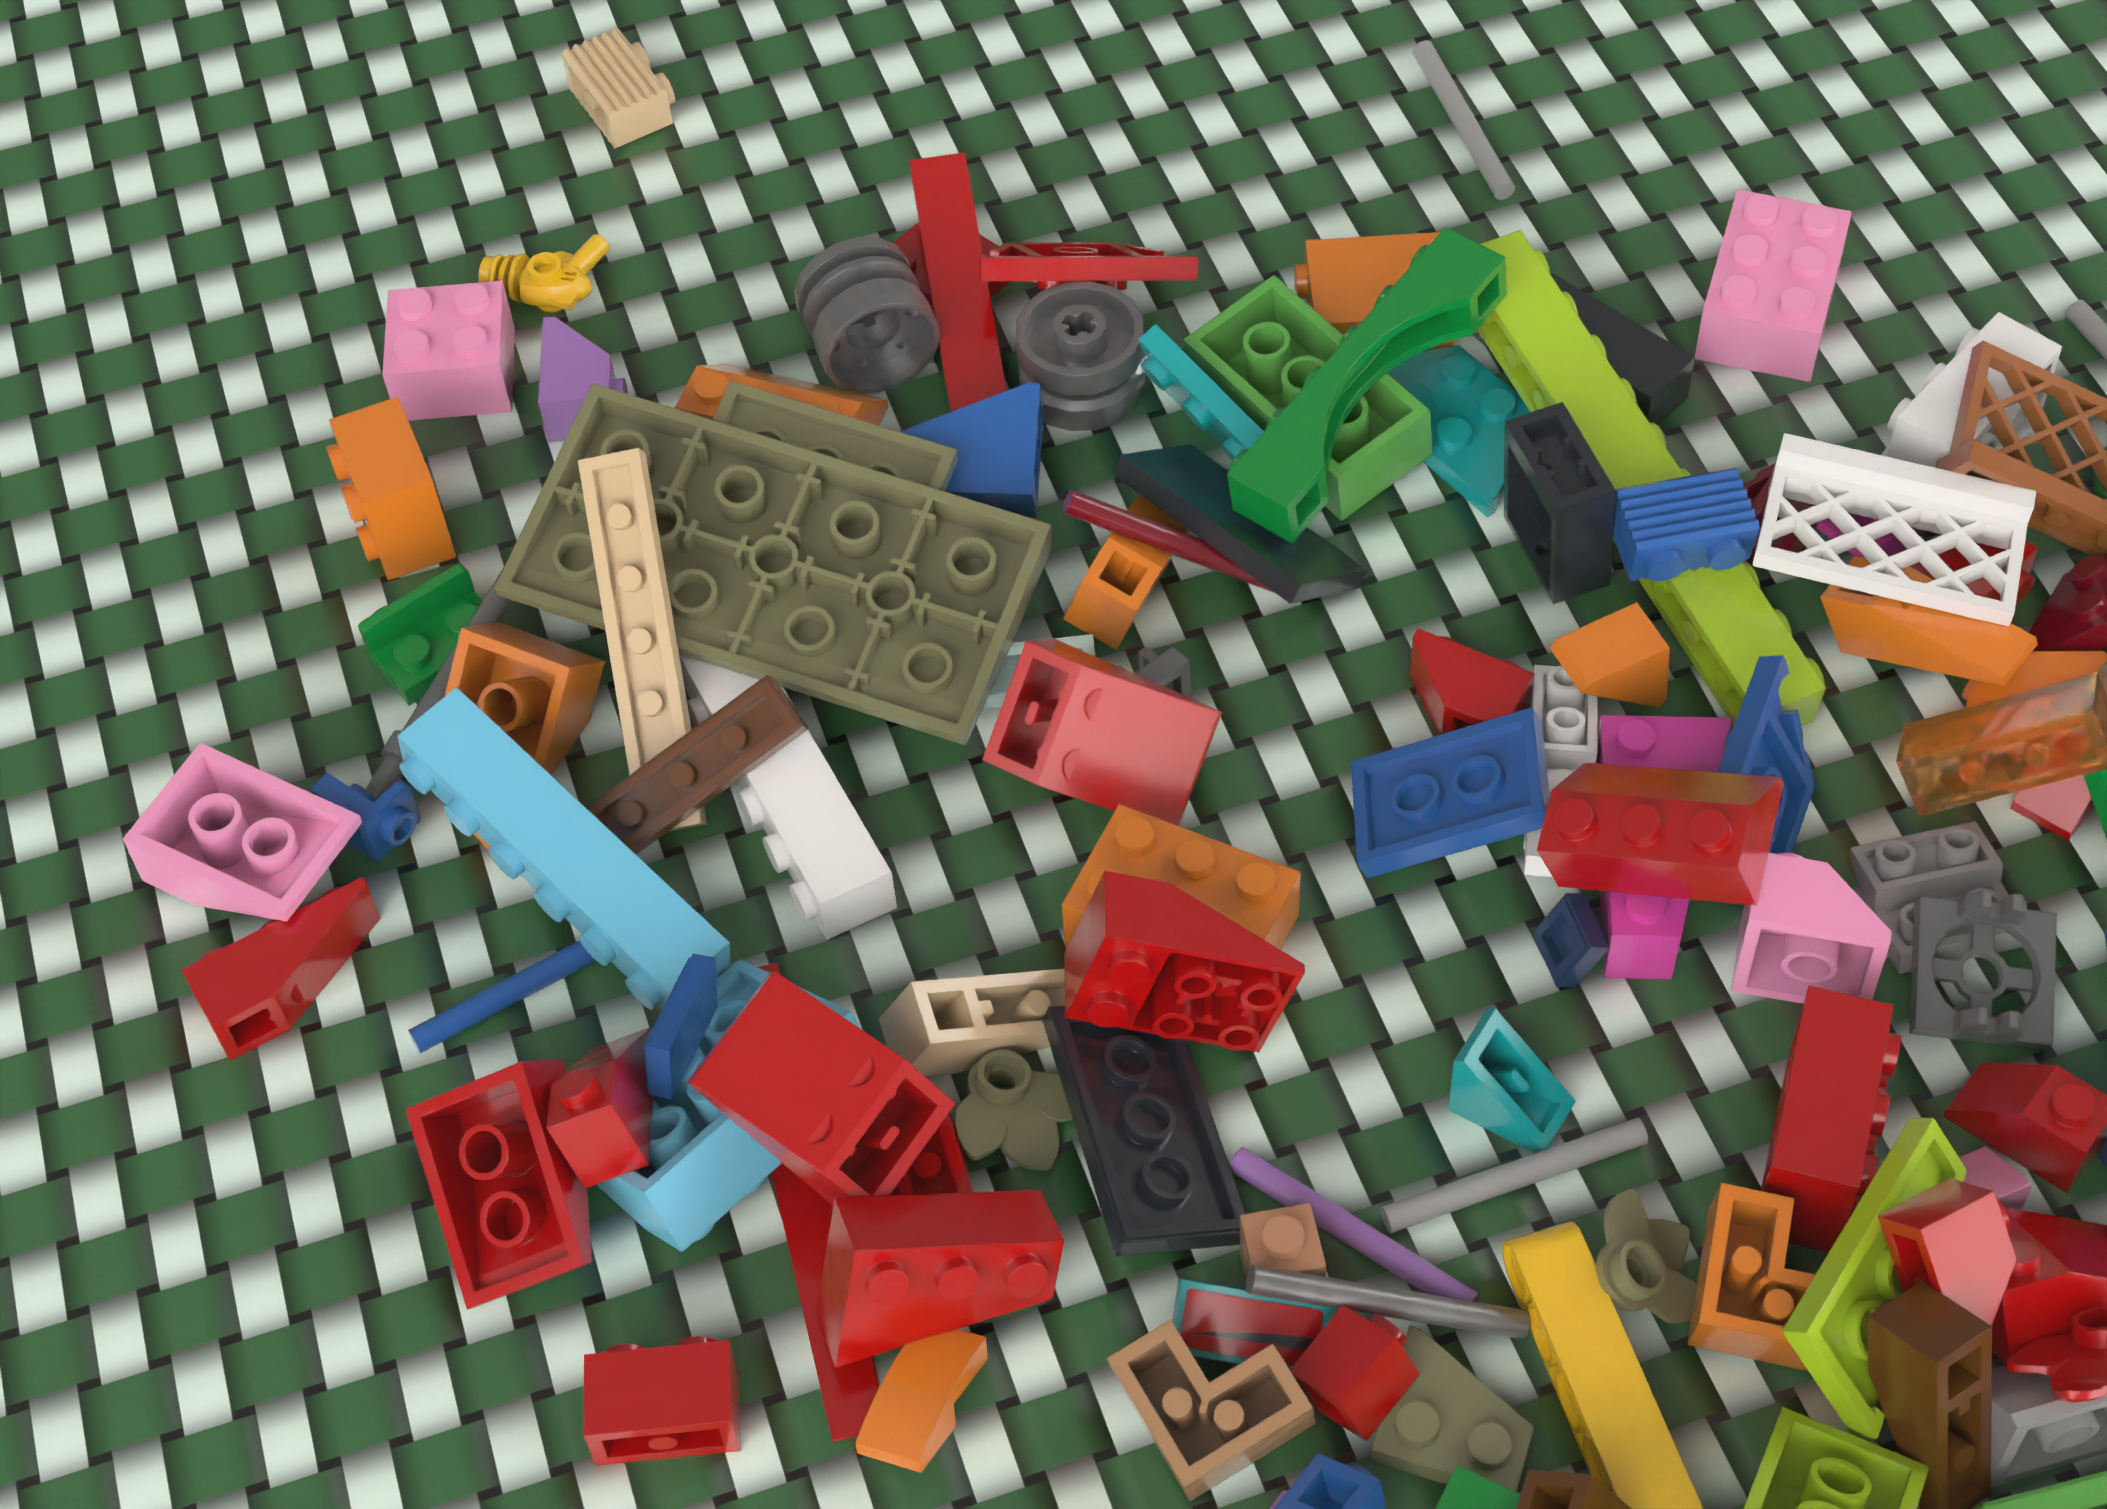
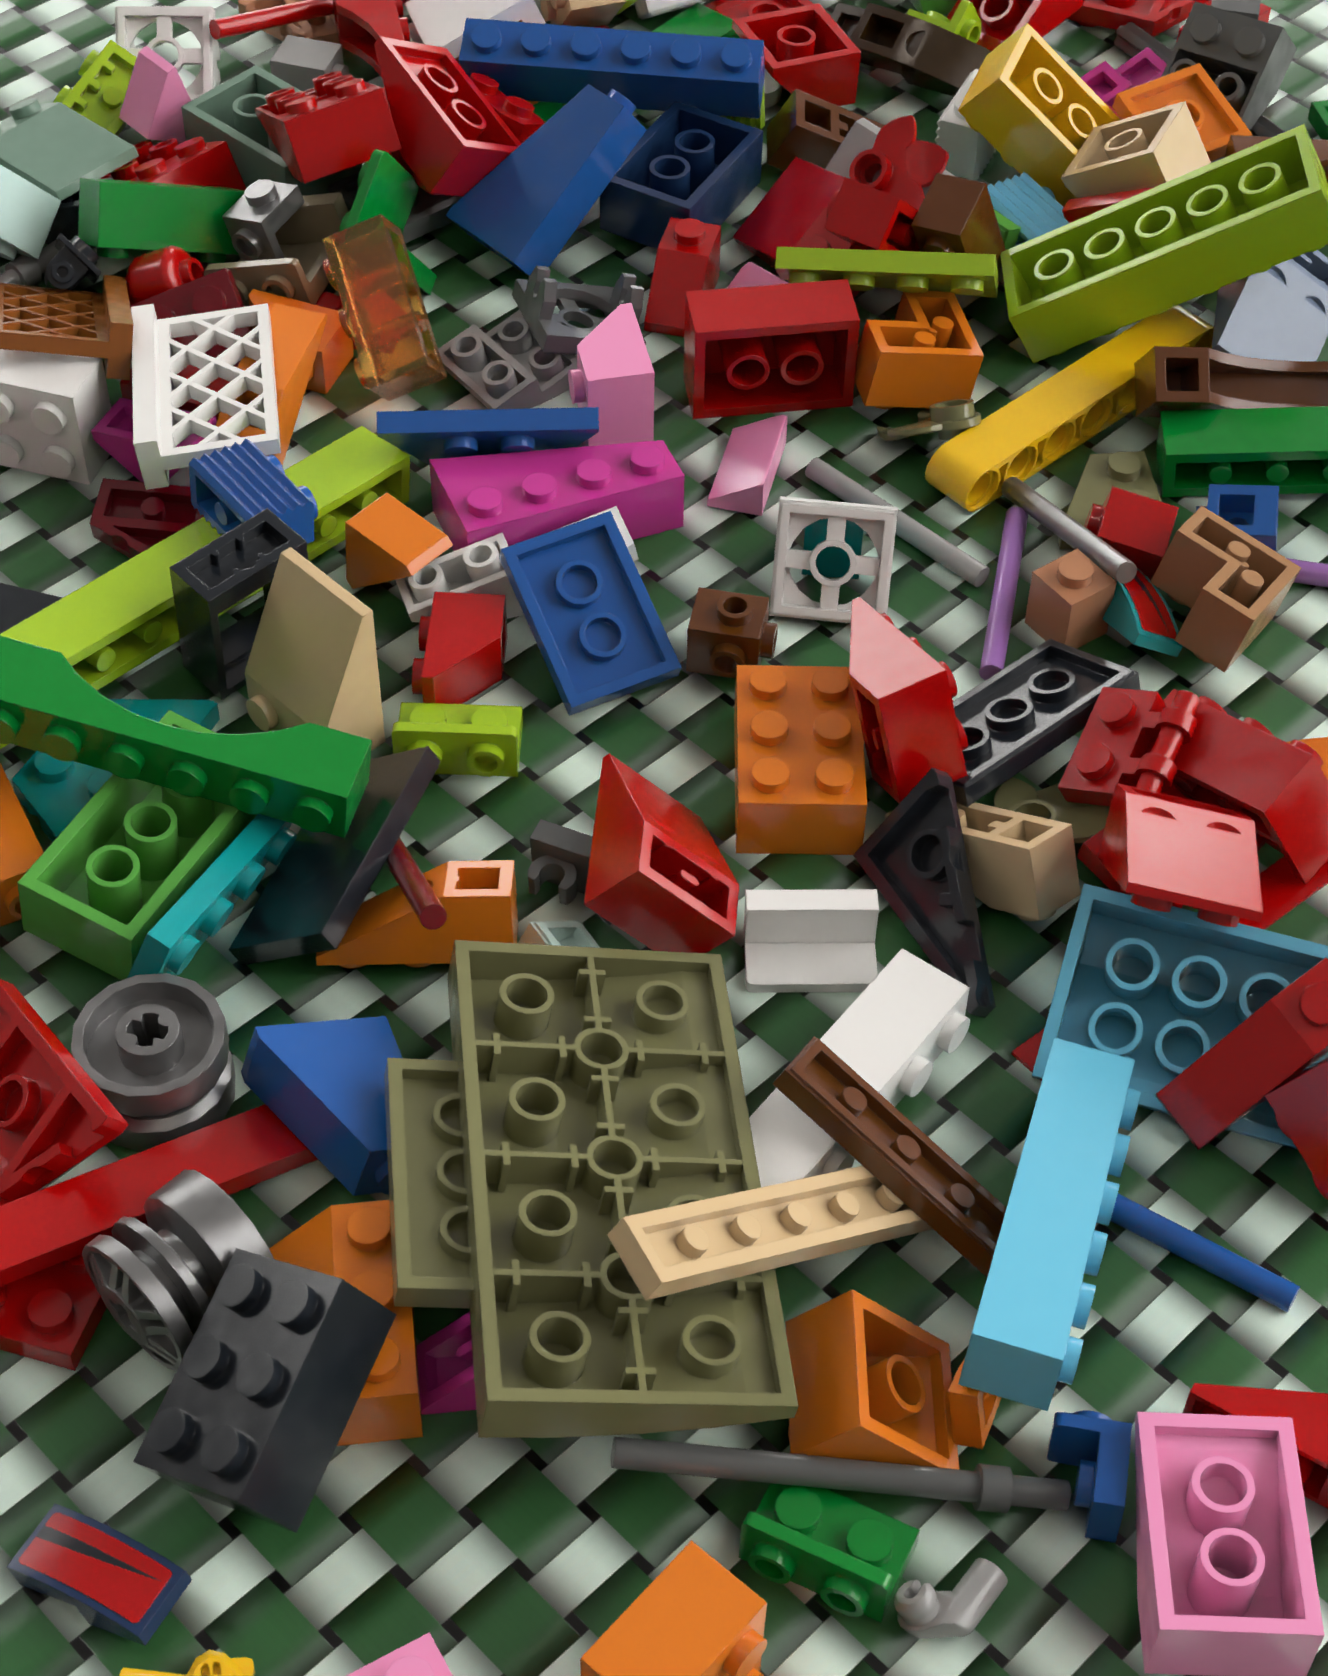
camera: 120 degrees left, 5 degrees down
medium lavender slope [538,316,628,442] -> none
blue tile [644,953,718,1100] -> none
dark blue tile [1532,893,1610,987] -> none
red slope [1537,763,1784,906] -> none
none -> slope [7,1504,192,1646]
none -> black brick [133,1248,396,1533]
none -> tan slope [245,547,385,751]
none -> lime bracket [391,702,523,777]
none -> reddish brown brick [686,587,778,679]
none -> bright pink slope [707,415,788,516]
none -> white panel [743,889,879,993]
none -> white piece [769,496,898,623]
none -> black wing [853,767,996,1018]
none -> light grey arm [894,1558,1008,1639]
none -> red plate [1058,687,1200,807]

